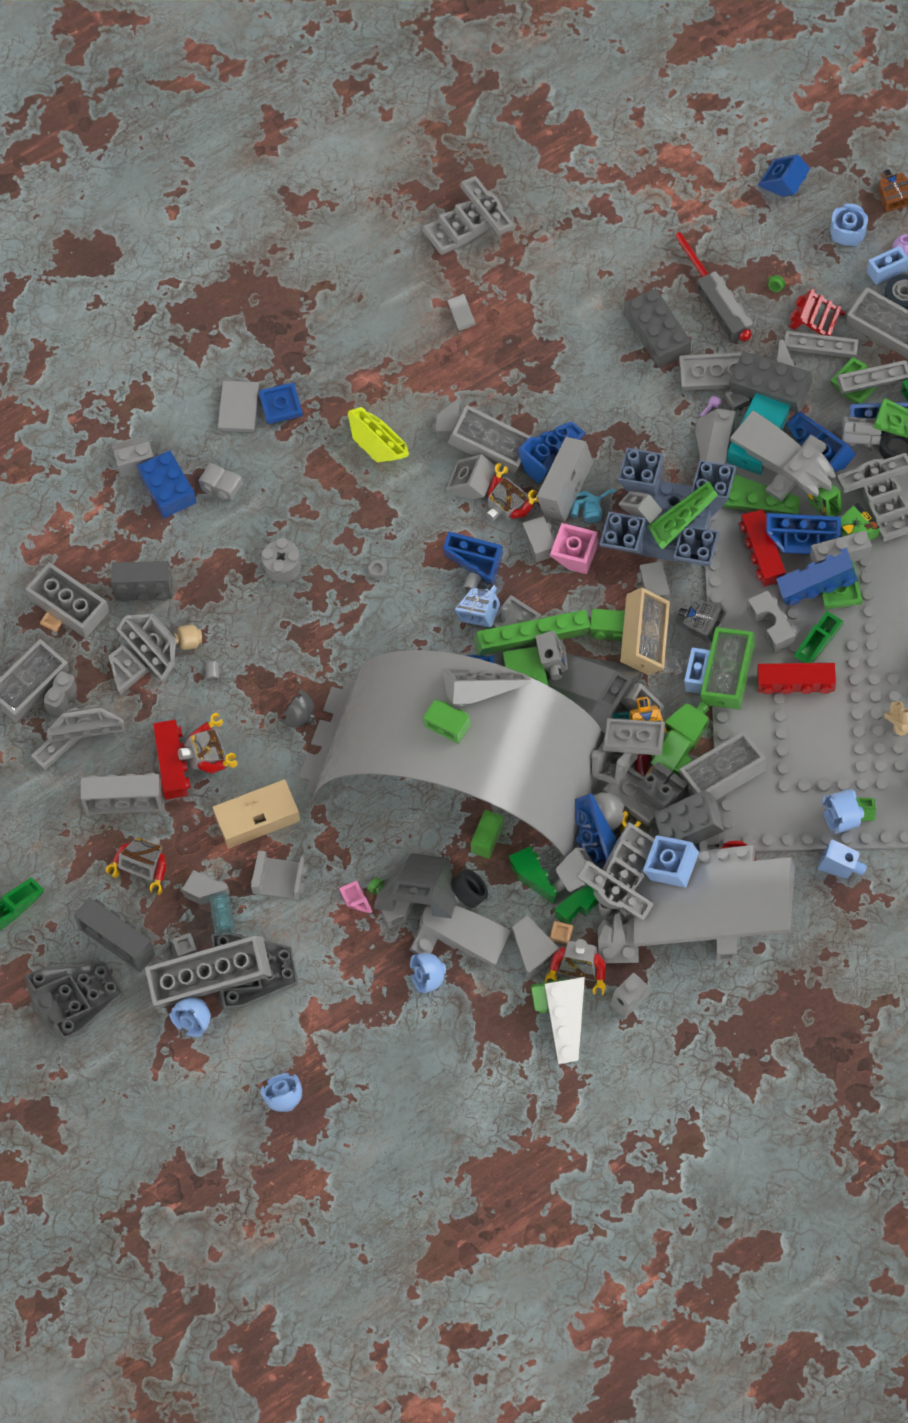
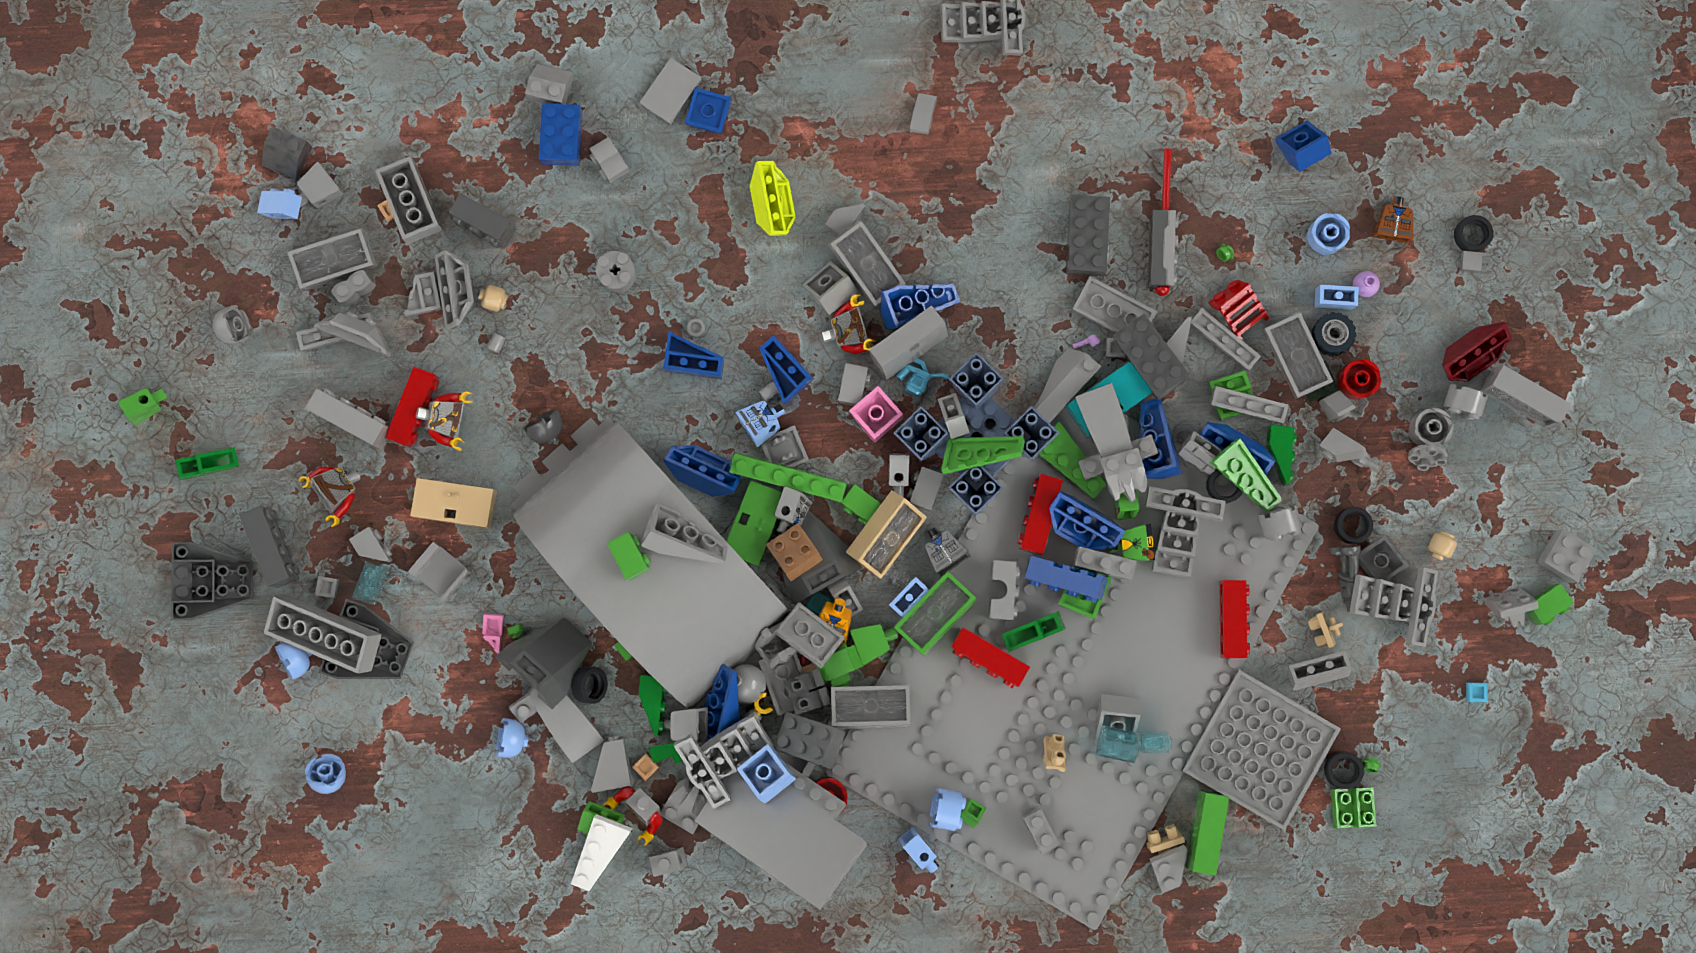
camera: 25 degrees right, 20 degrees up
none -> blue wedge [663,331,724,380]
none -> medium nougat brick [766,523,823,582]
none -> light grey torso [888,453,909,497]

